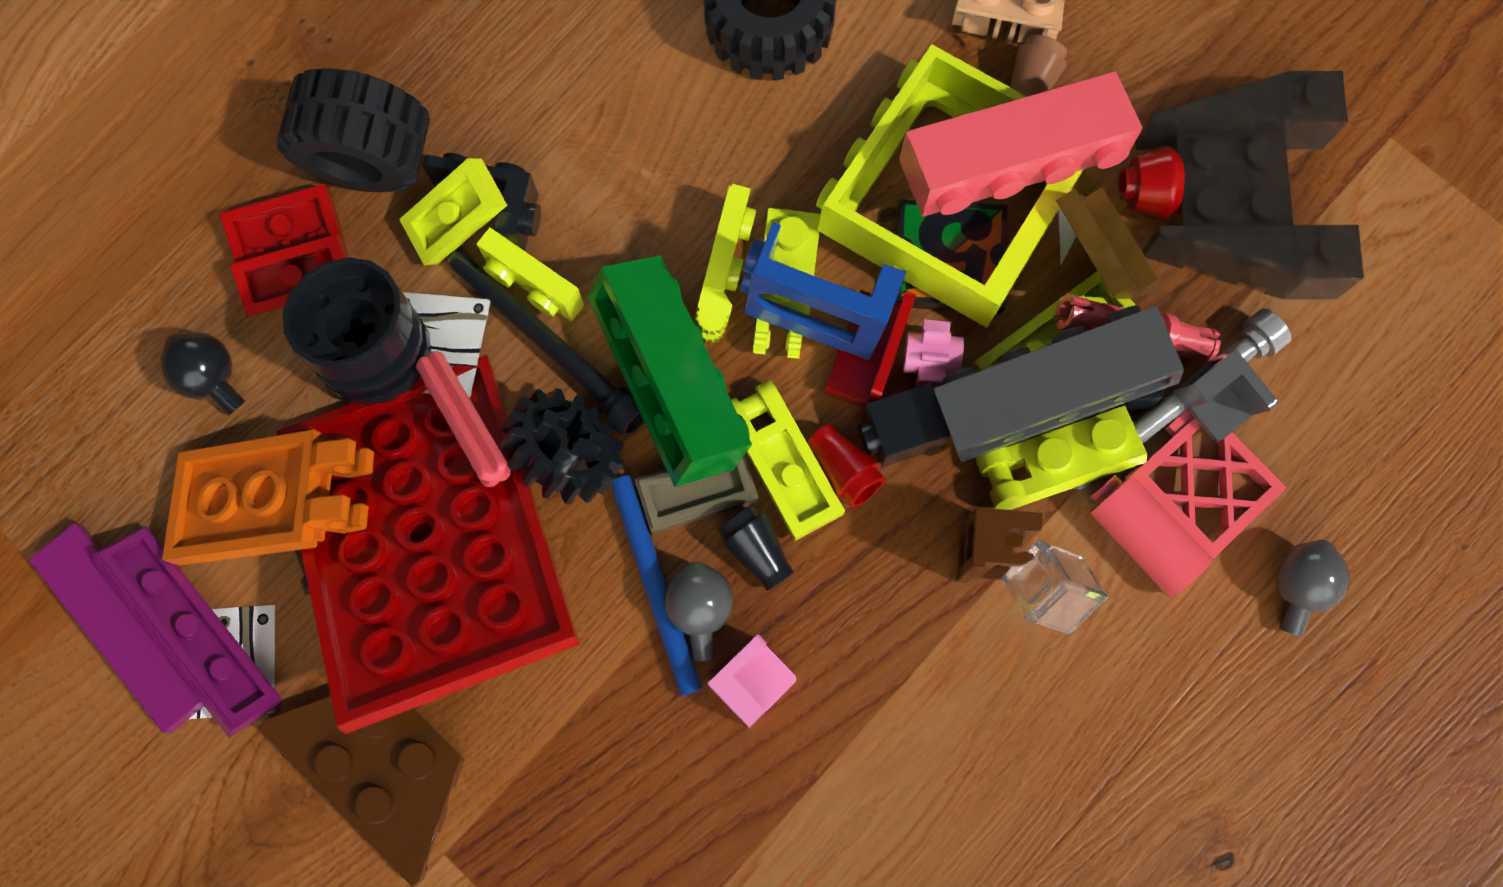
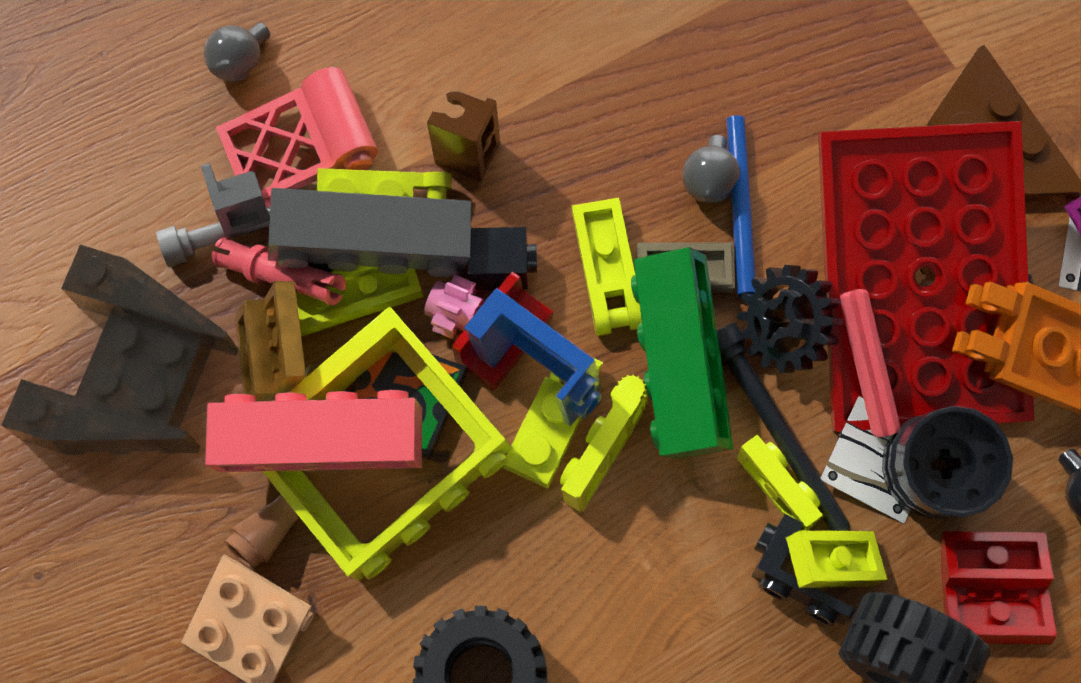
camera: 160 degrees left, 5 degrees down
bright pink panel [708,634,796,728] -> none
black cone [716,503,794,591] -> none
red cone [807,424,886,508] -> none
clear panel [1002,540,1108,634] -> none
red cone [1118,146,1185,221] -> none

